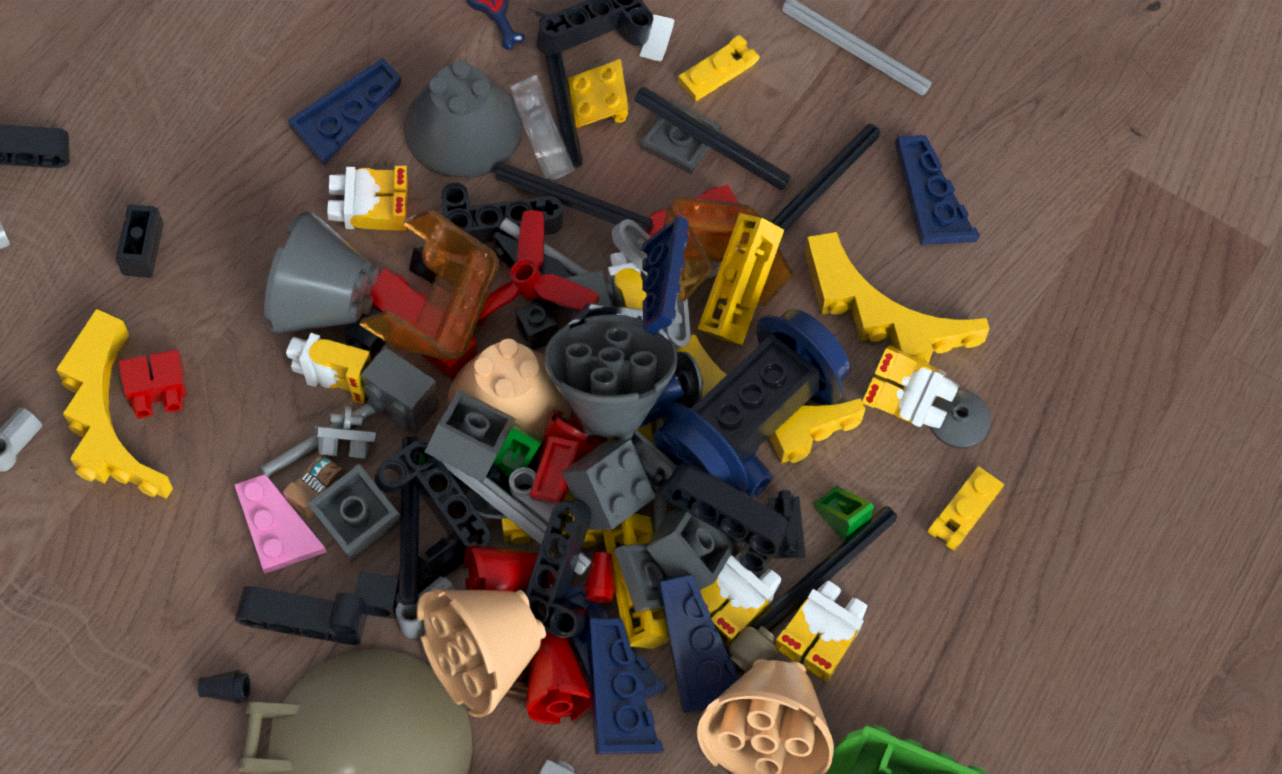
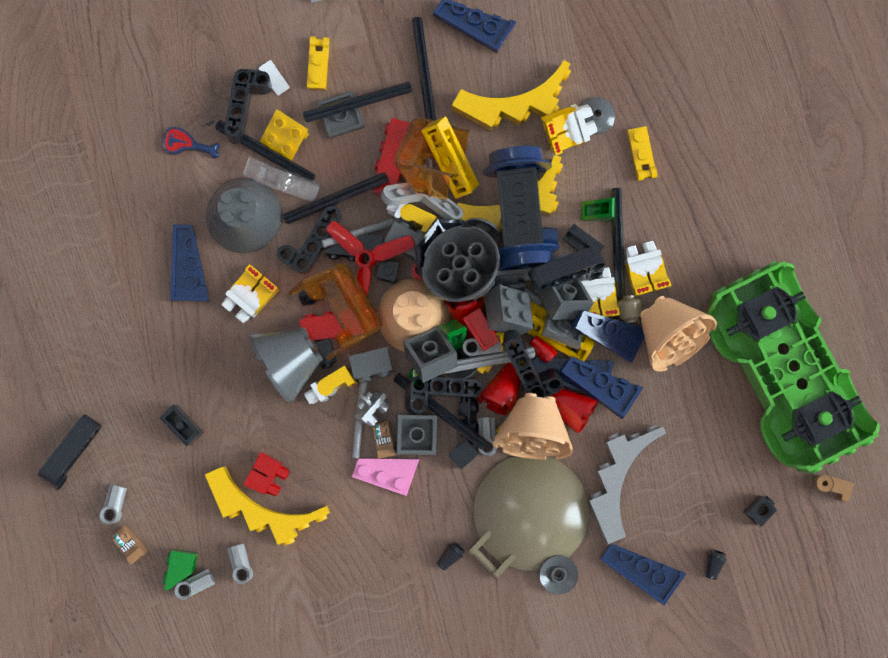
camera: 50 degrees left, 20 degrees up
black beam [235,586,368,645] -> none
dark blue wing [642,215,689,335] -> none

